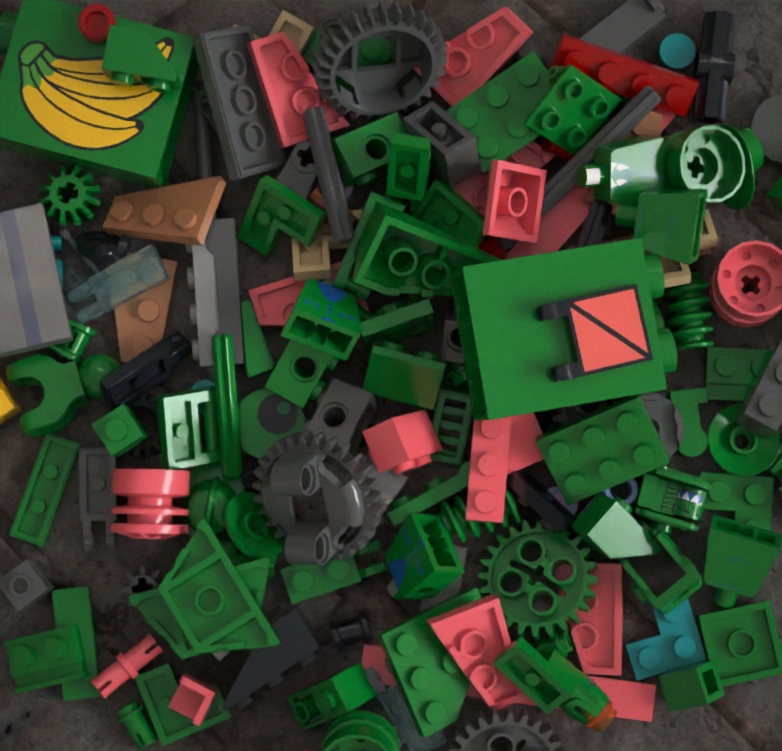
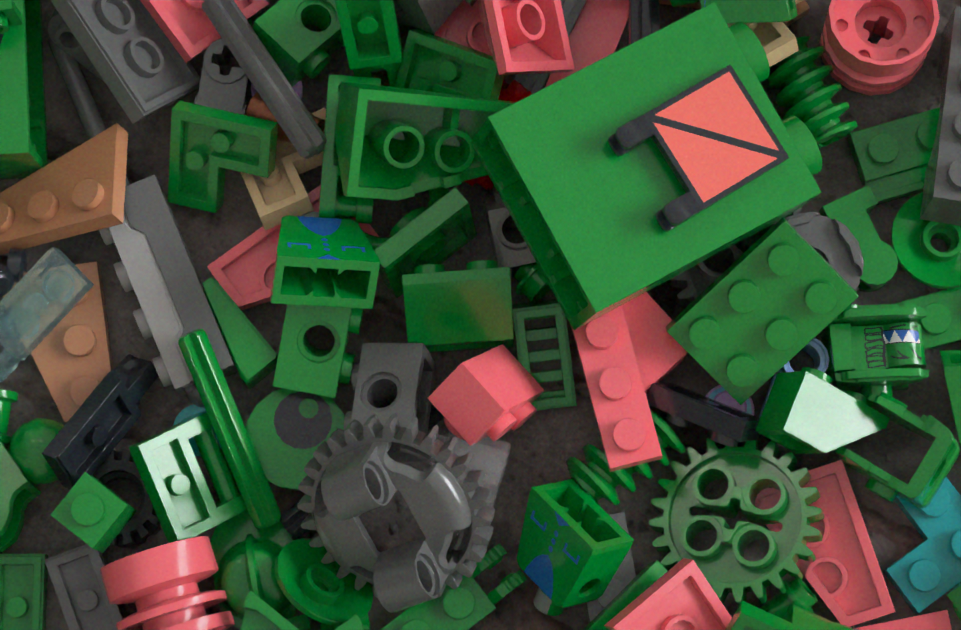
camera: 20 degrees left, 5 degrees down
green plate [387,461,470,527] -> none

